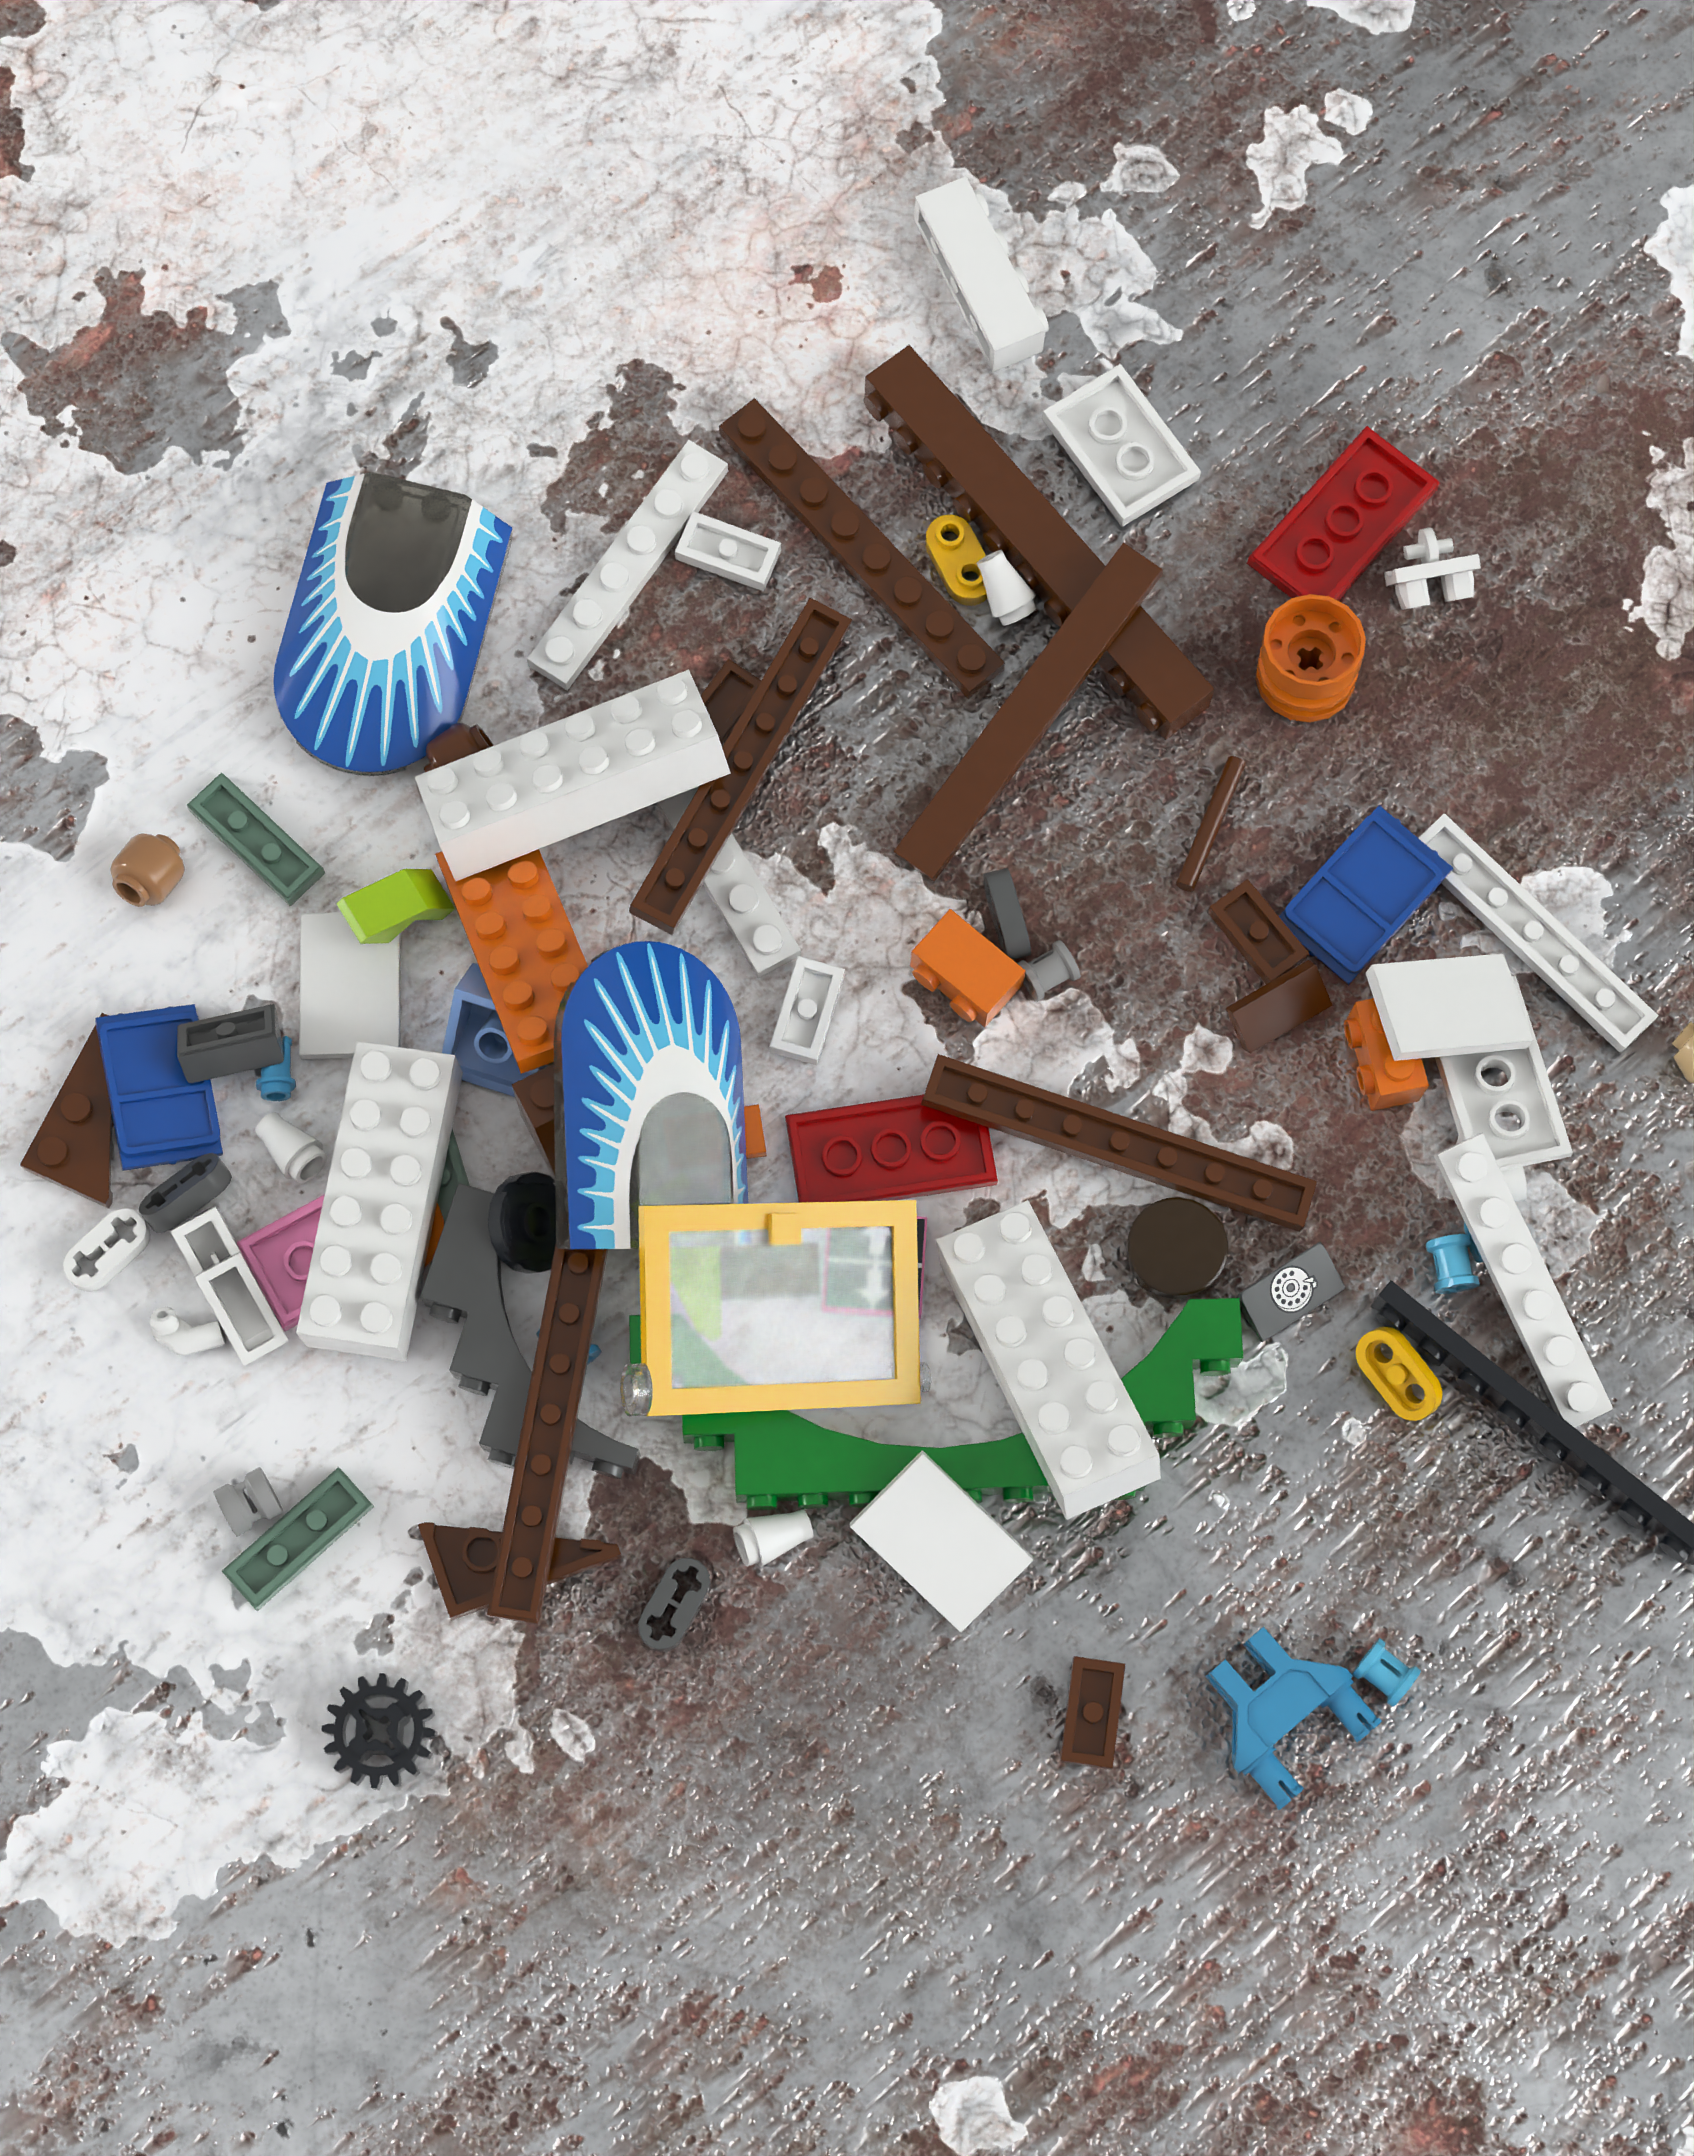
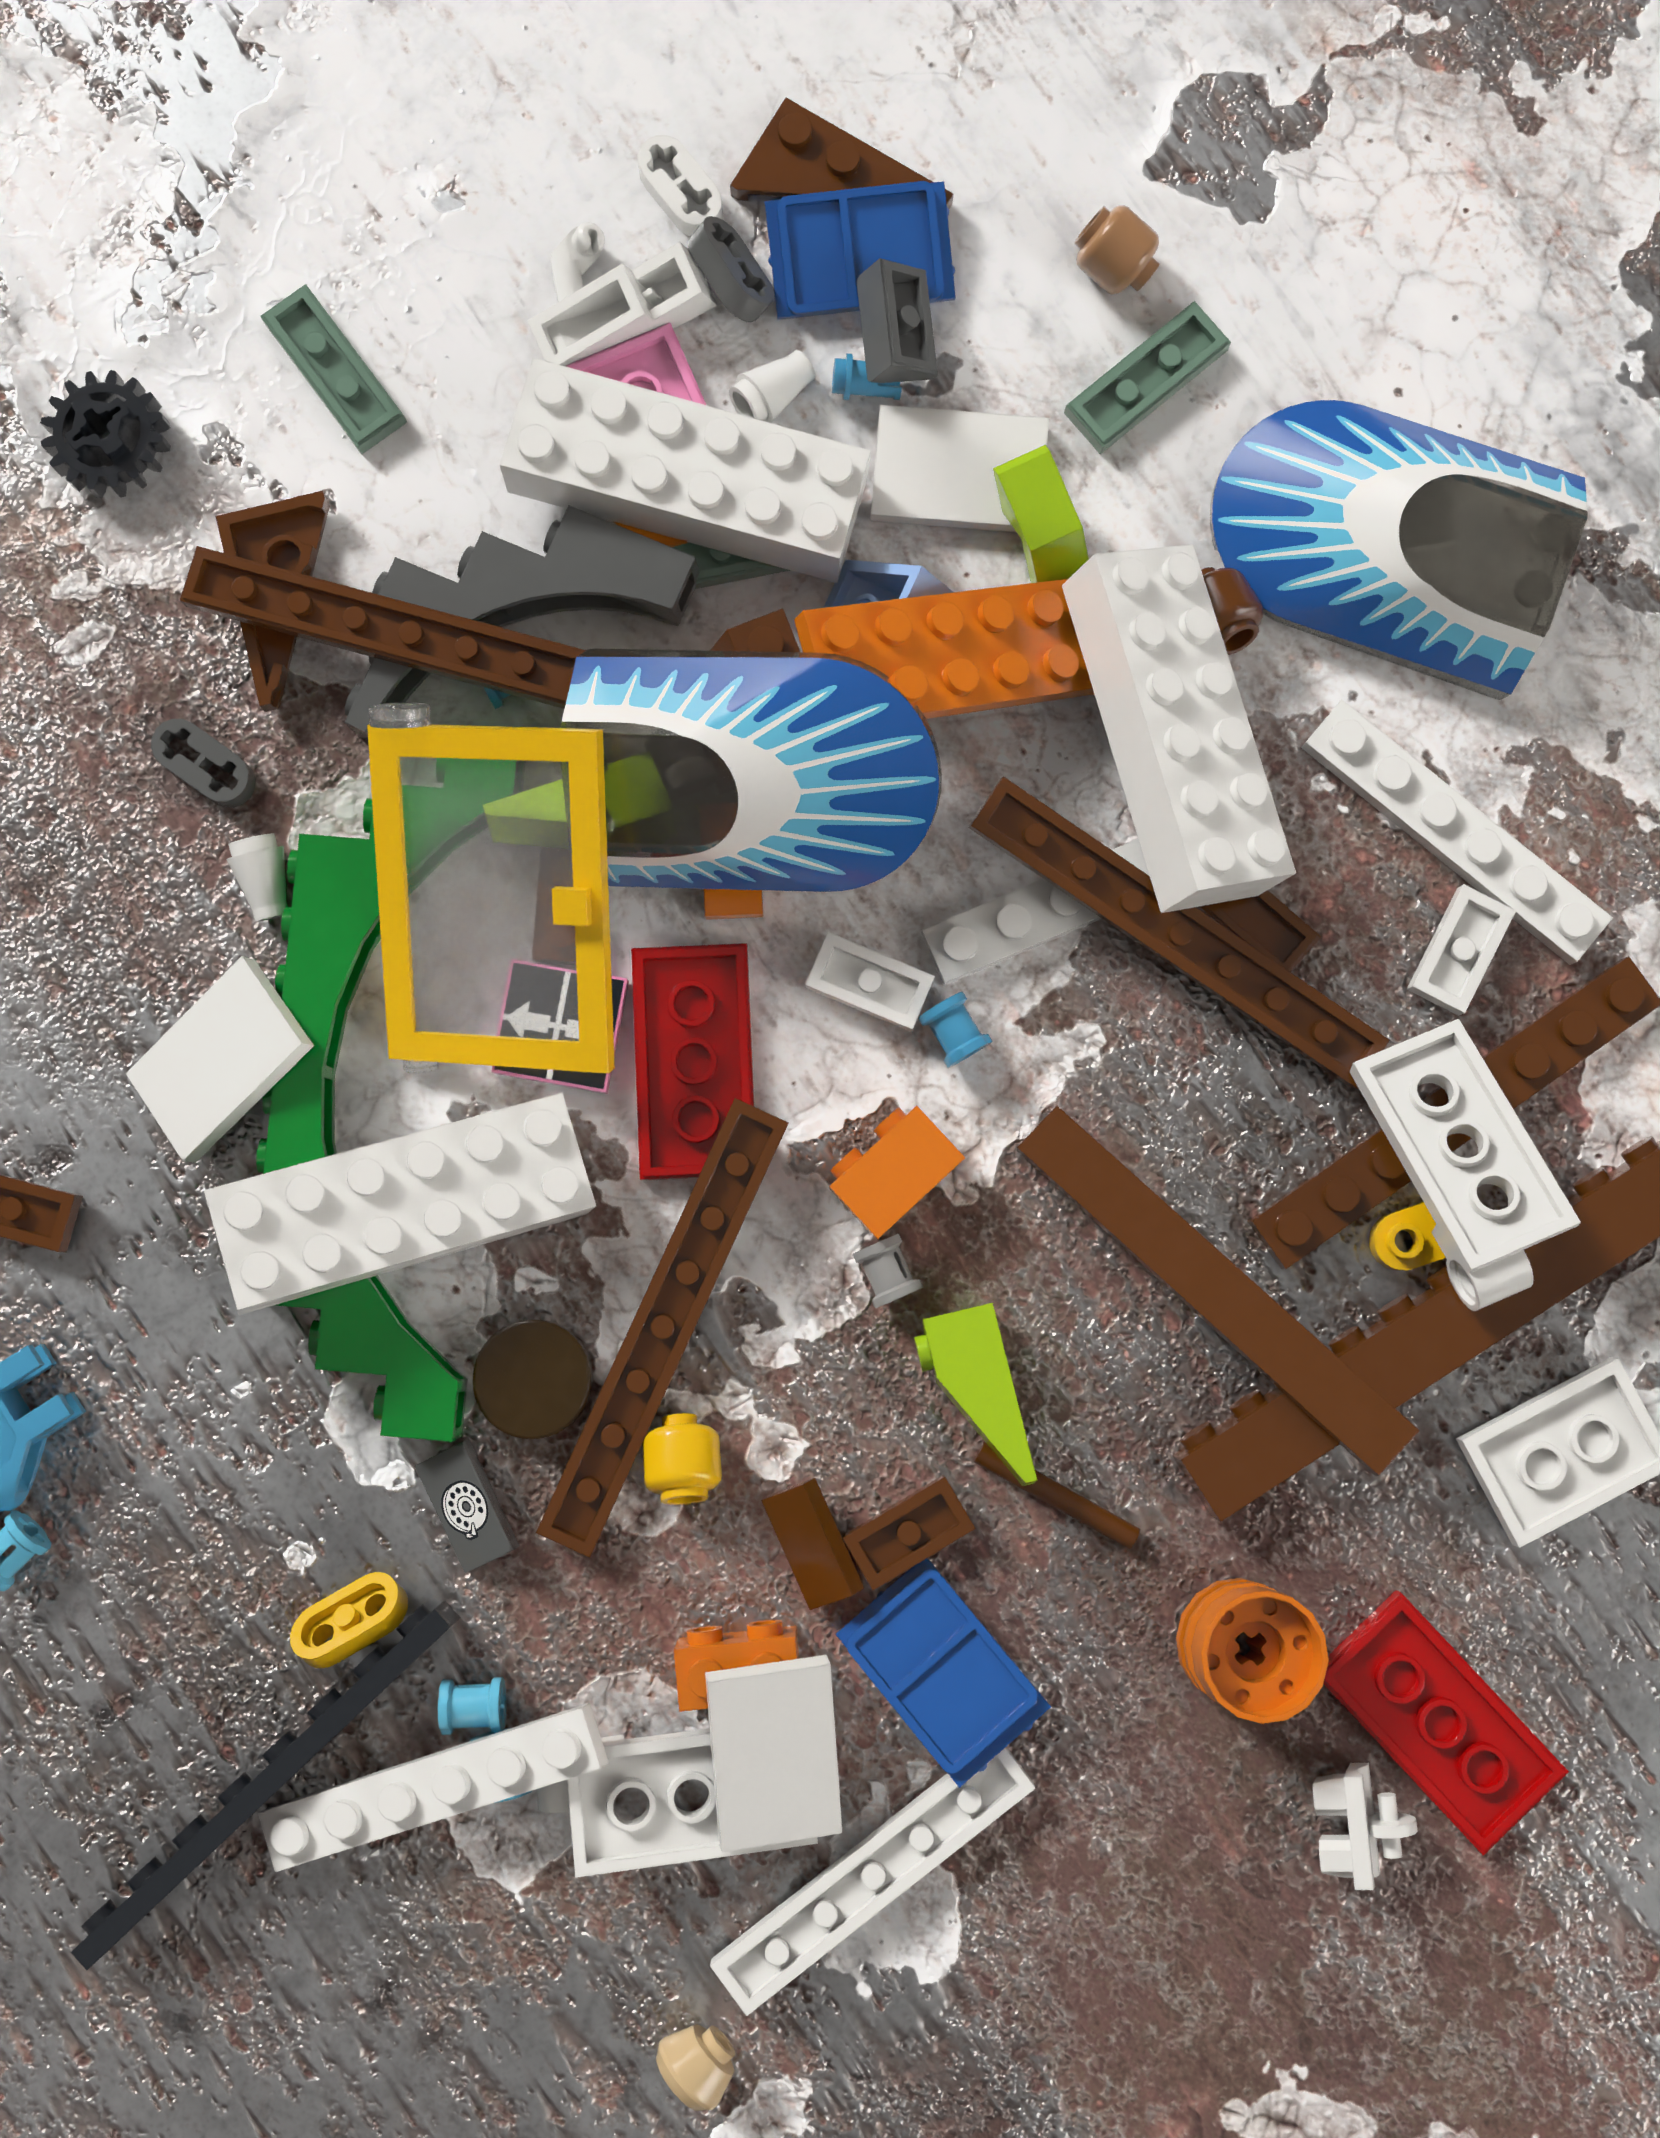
camera: 100 degrees right, 10 degrees up
light grey wheel [214,1467,283,1537] -> none
black tile [488,1172,569,1274] -> none
white cone [976,550,1036,626] -> none
dark grey beam [983,868,1031,960] -> none
none -> yellow head [642,1413,722,1505]
none -> lime slope [914,1303,1037,1486]
none -> dark azure bush [918,991,993,1068]
none -> white hinge [1350,1019,1581,1311]

